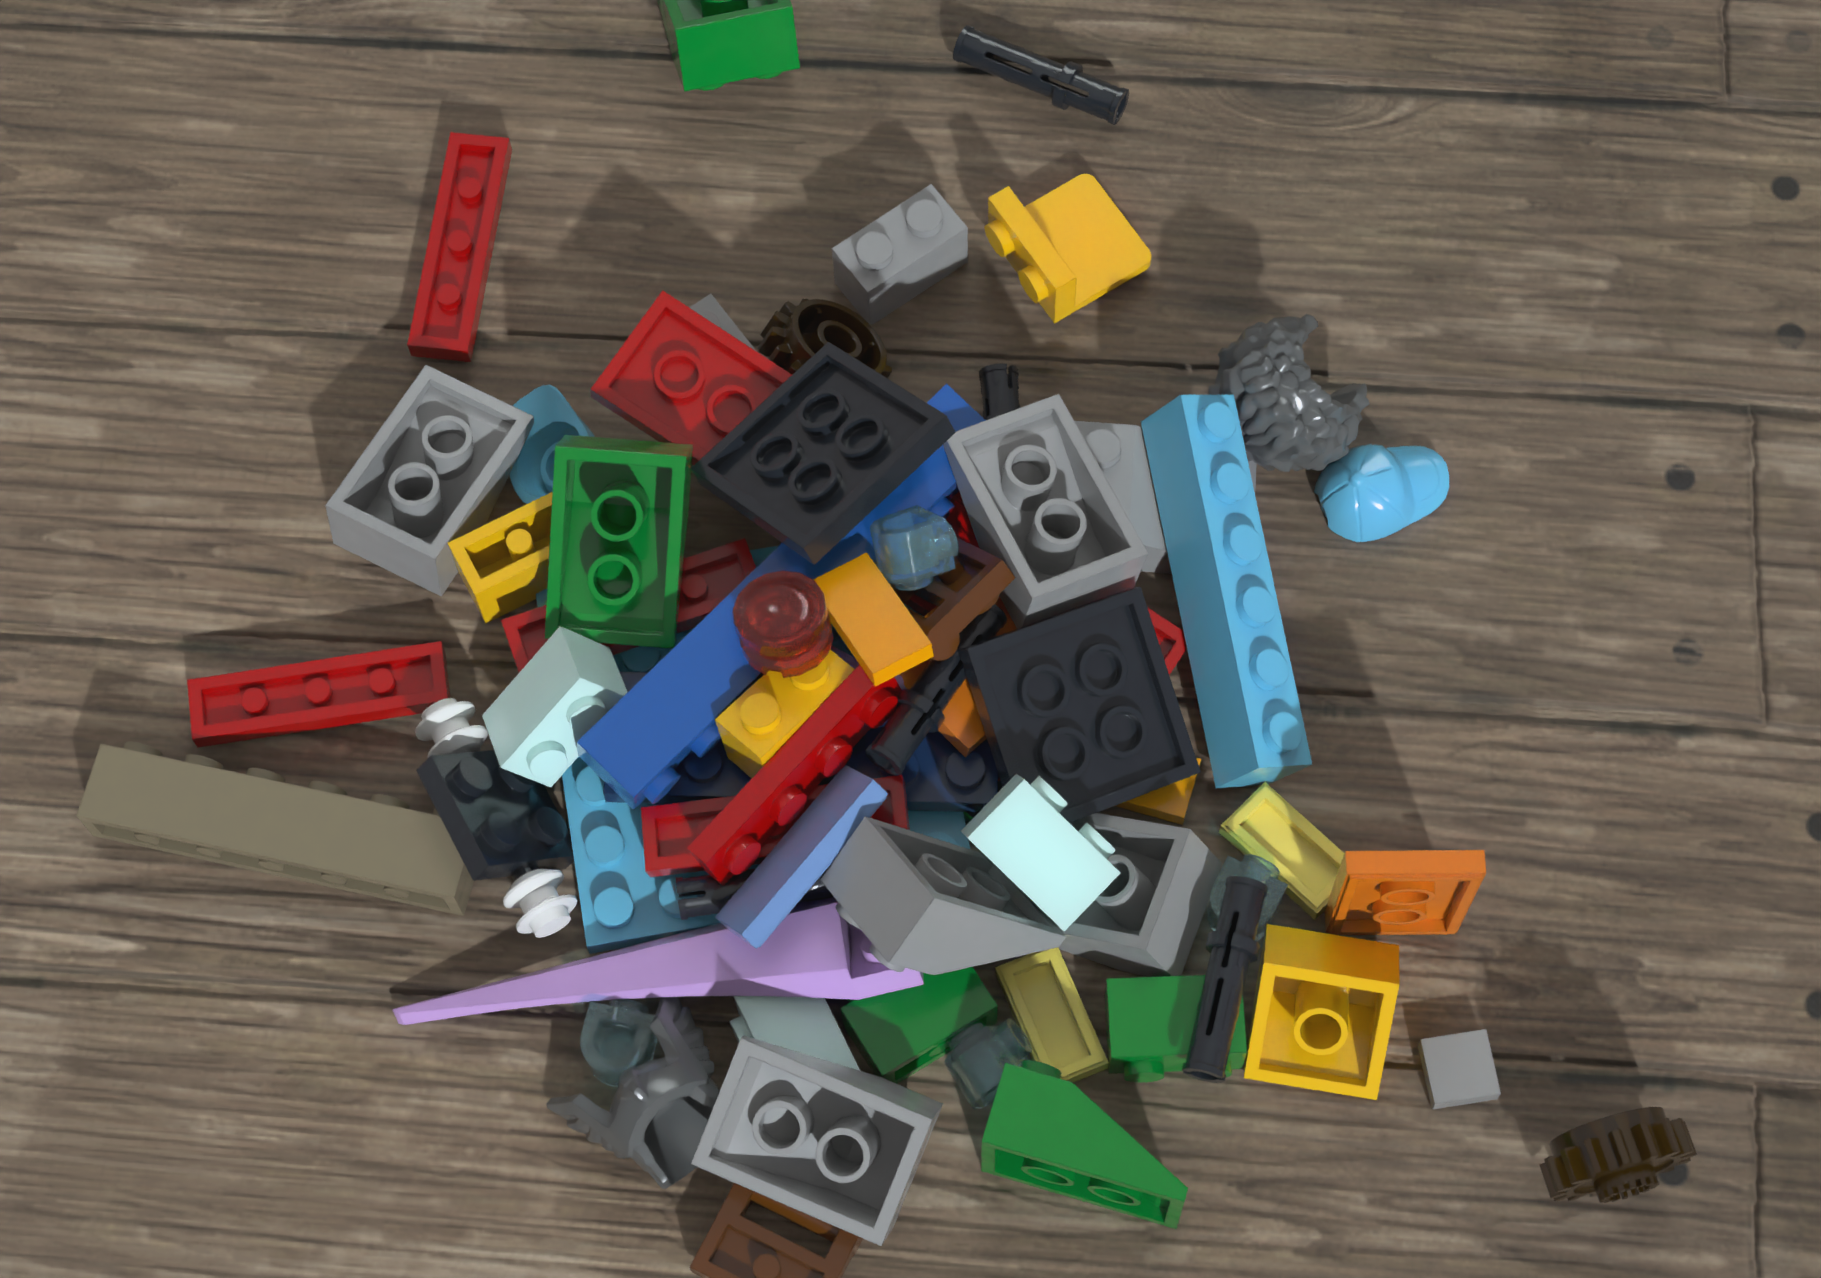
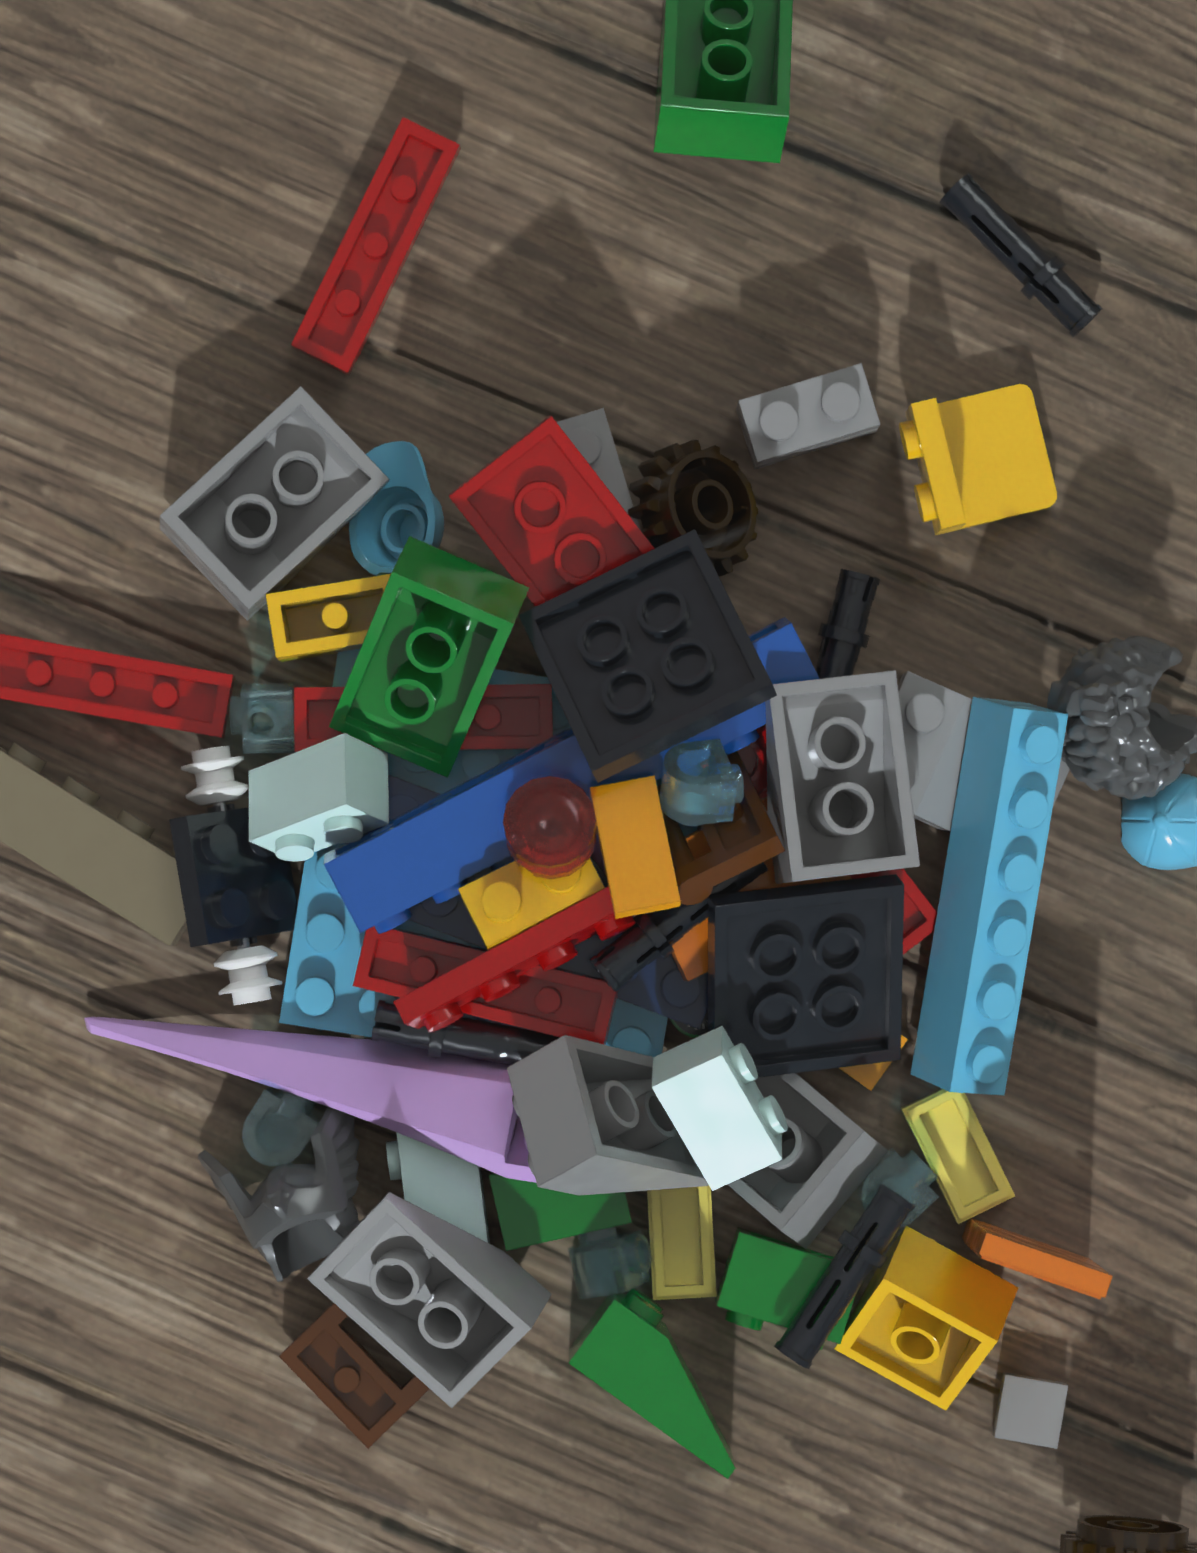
camera: 15 degrees right, 20 degrees up
medium blue tile [715,765,888,949] -> none
none -> clear light blue plate [230,682,296,754]

